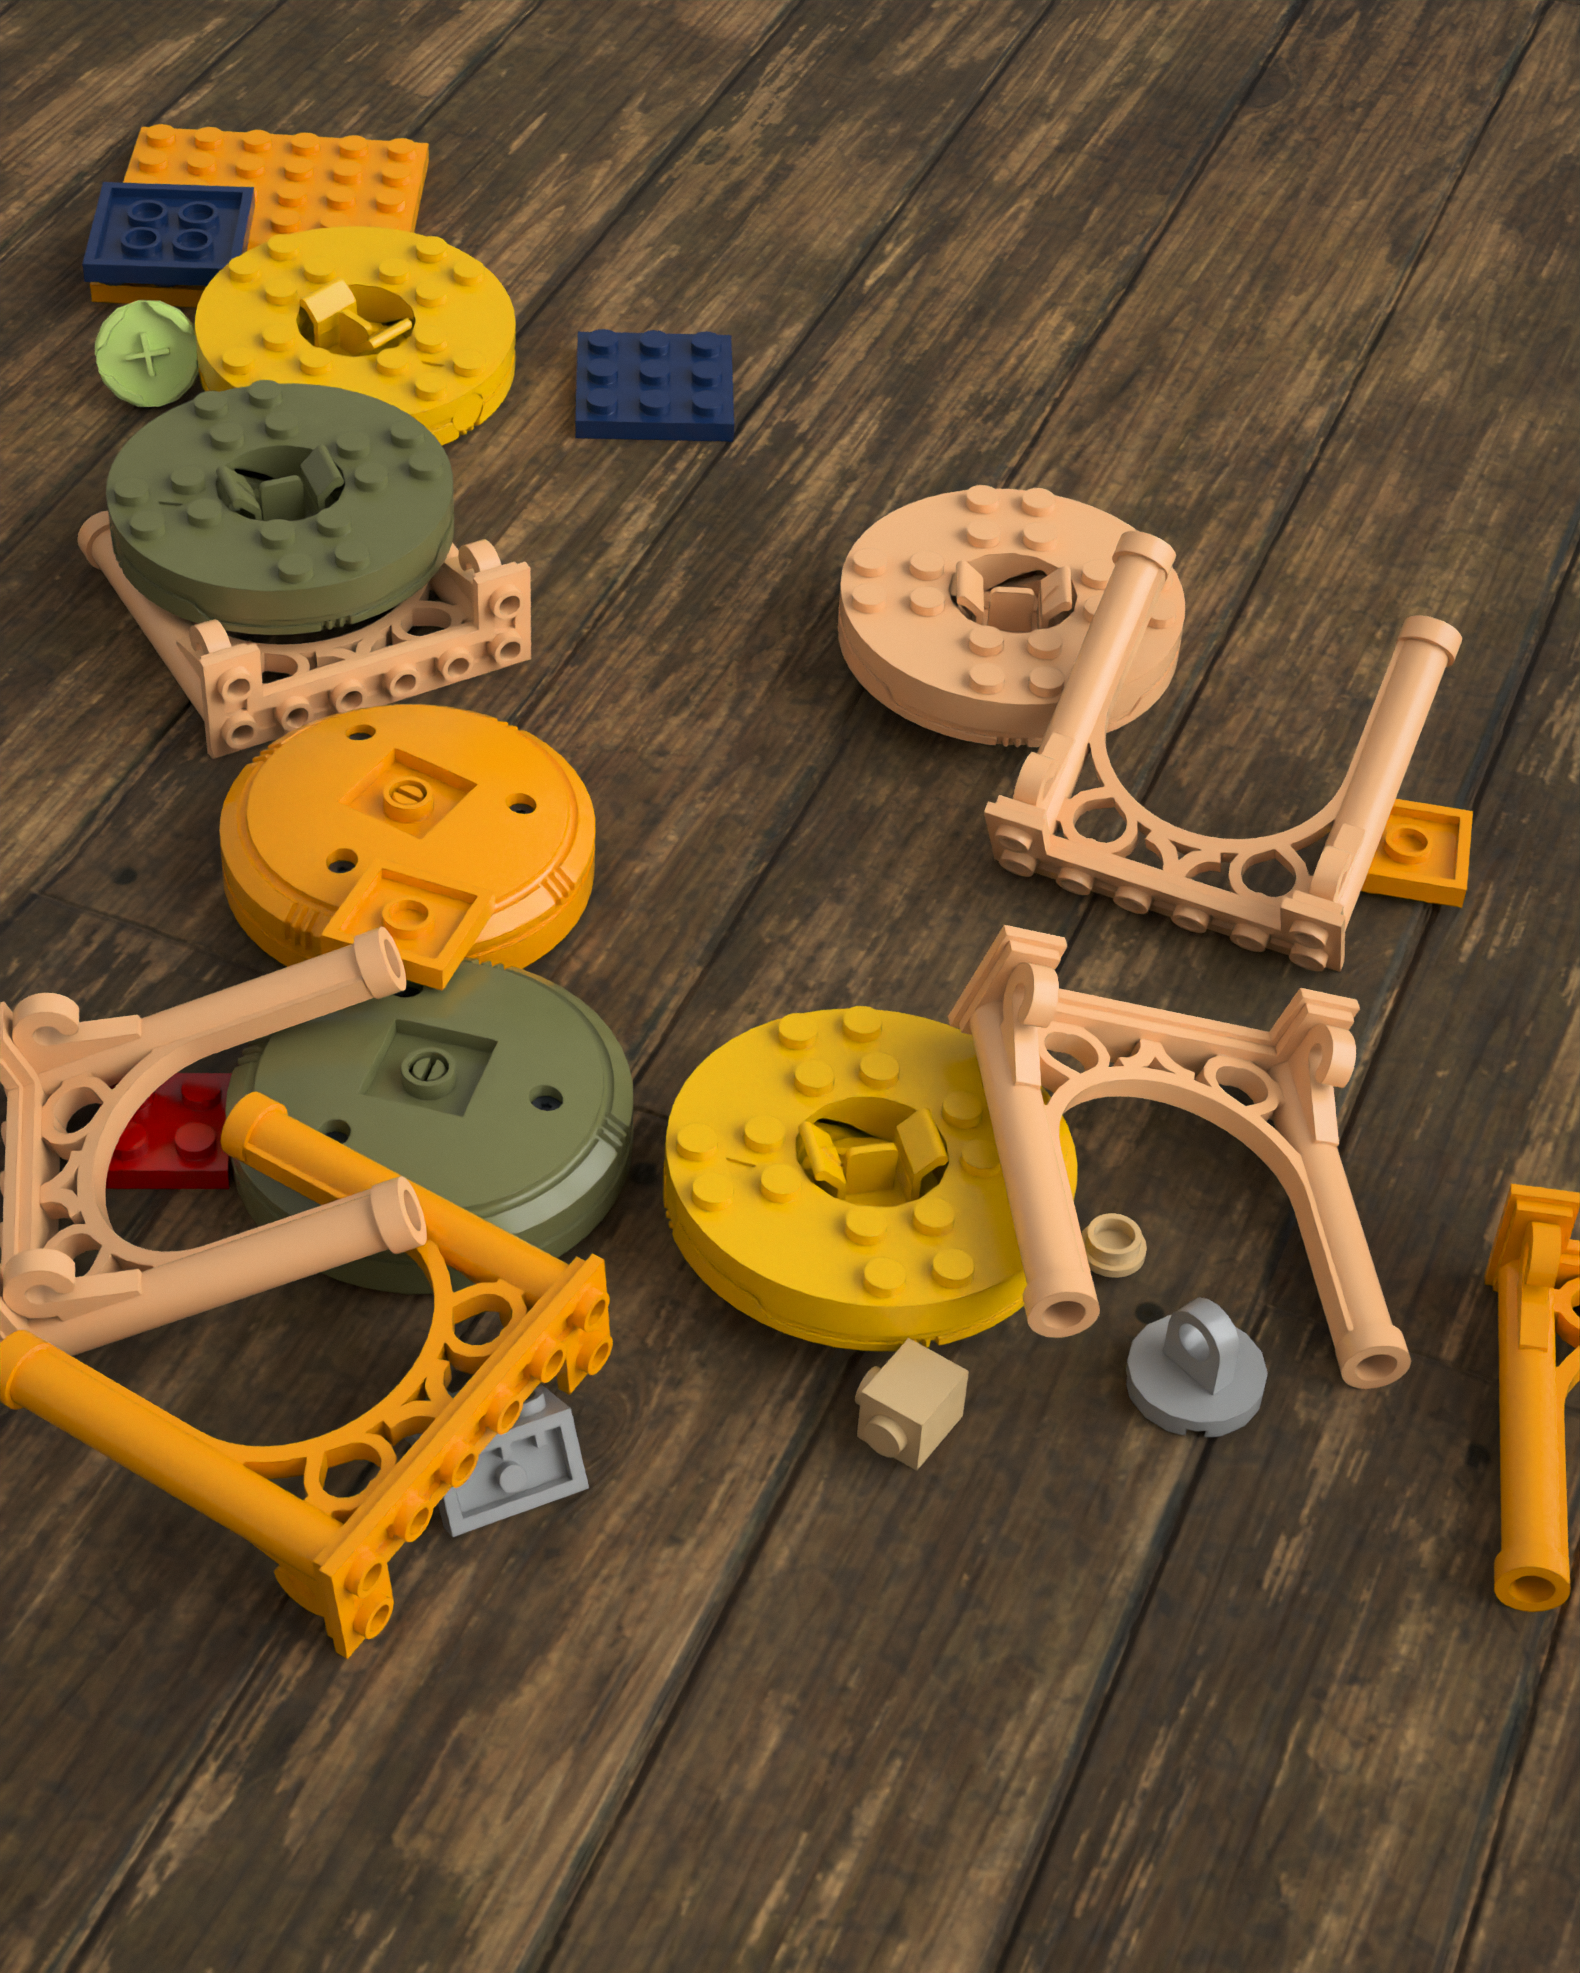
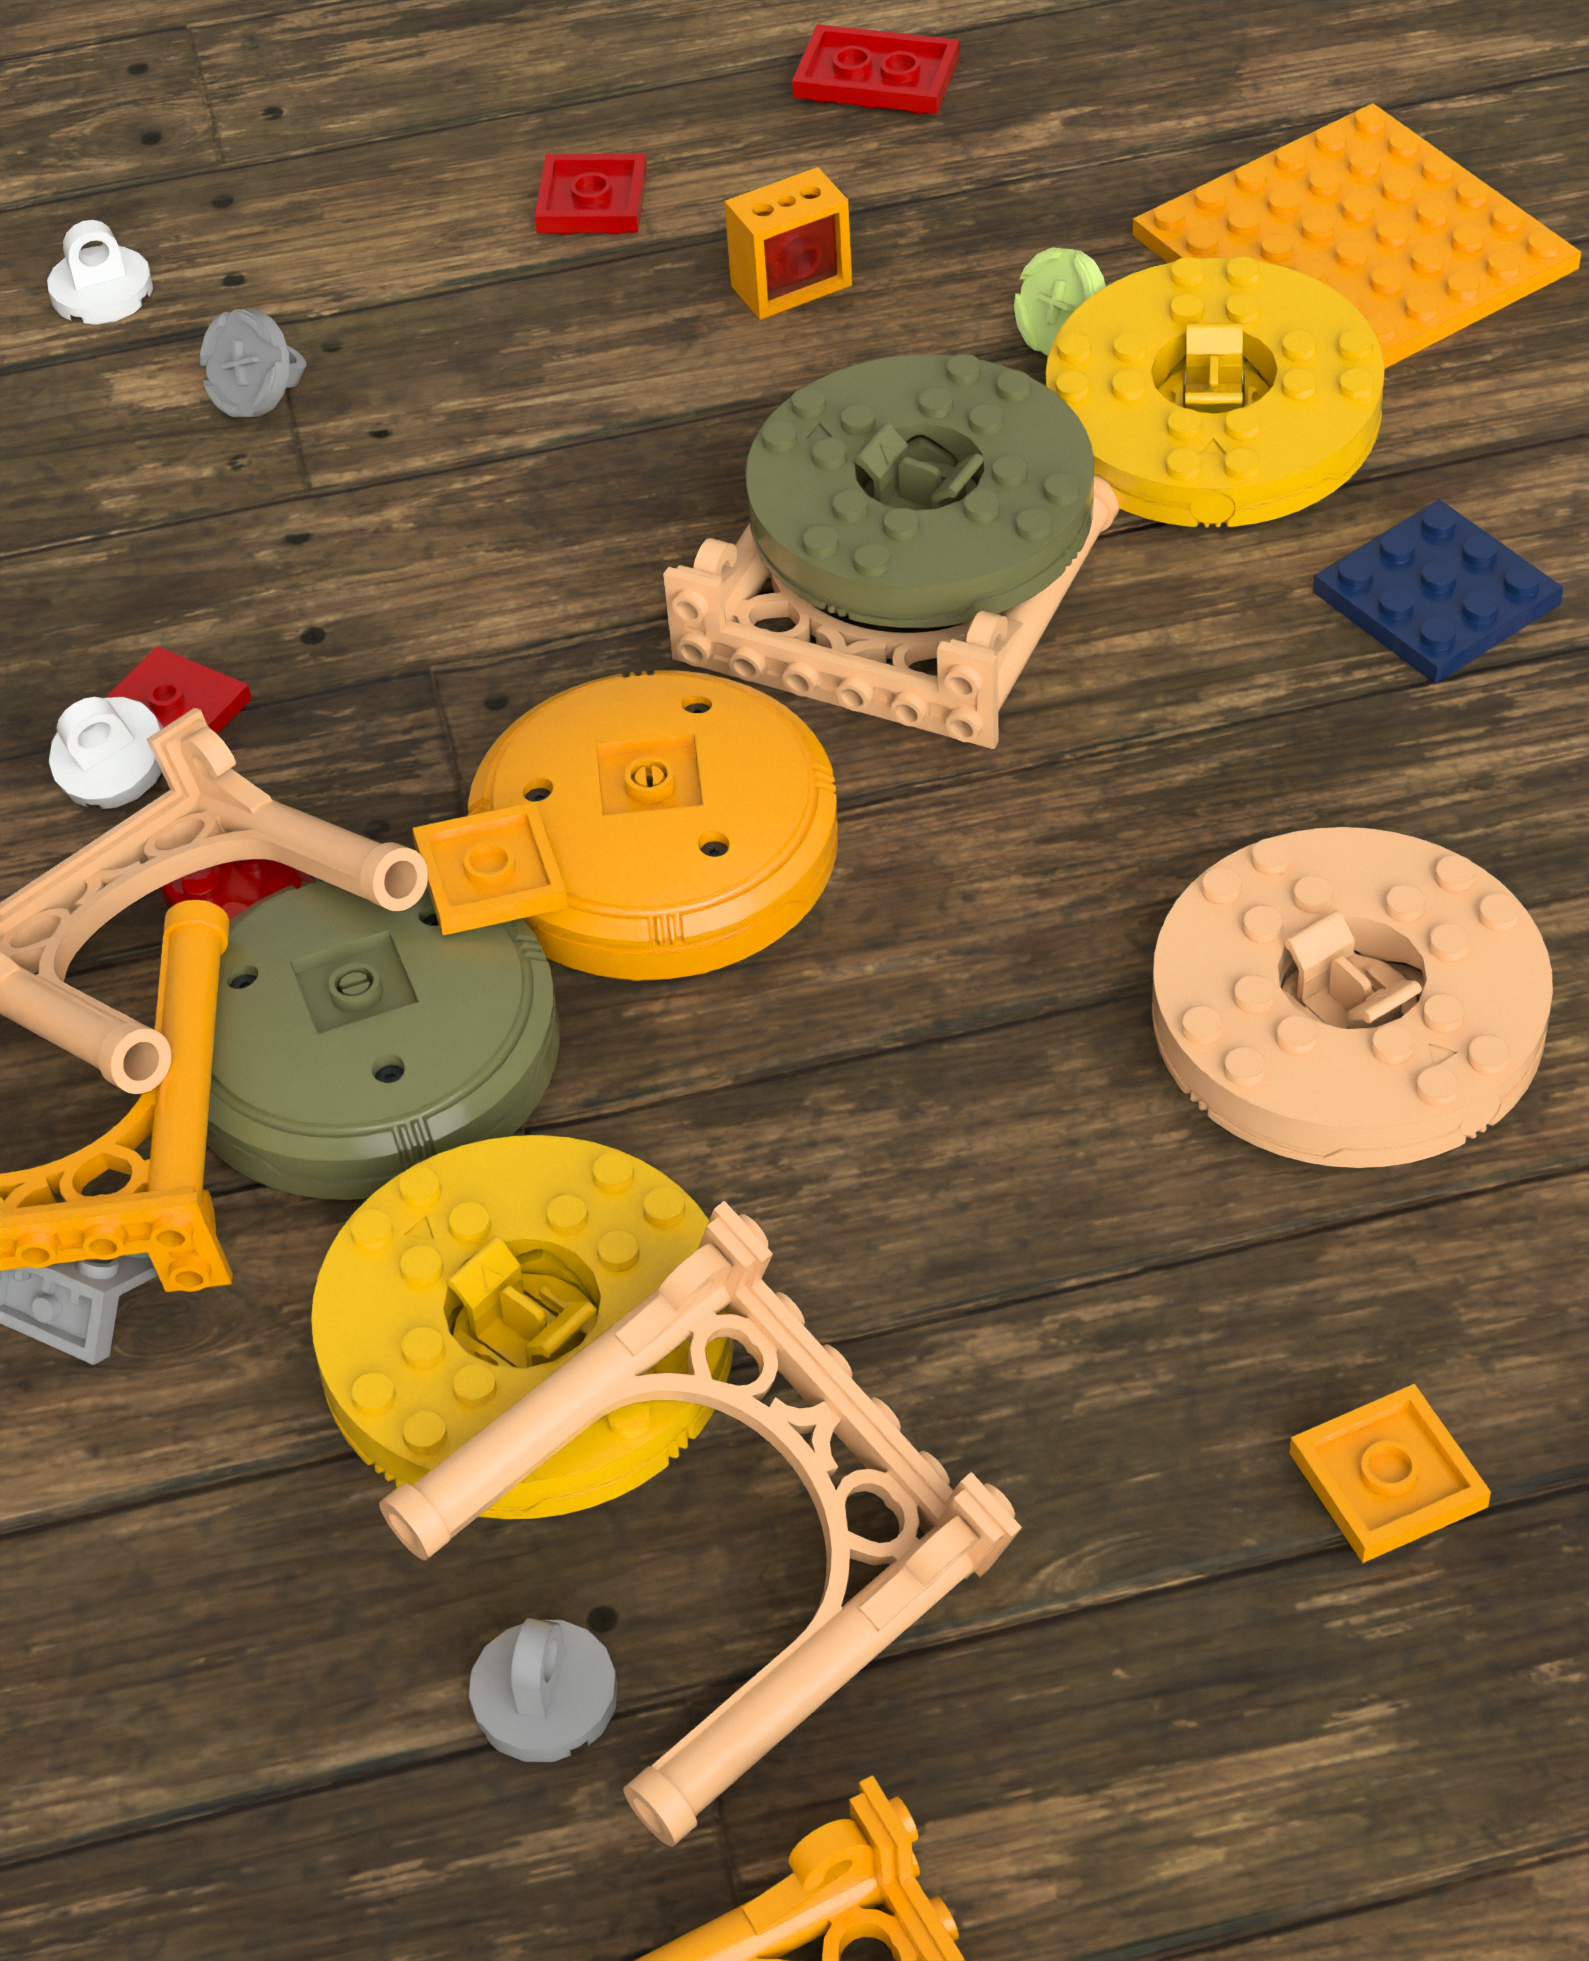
camera: 60 degrees right, 5 degrees up
dark blue plate [82,182,255,288] -> none
tan brick [855,1338,969,1471] -> none
light nougat arch [984,531,1462,972] -> none
tan plate [1081,1213,1147,1278] -> none

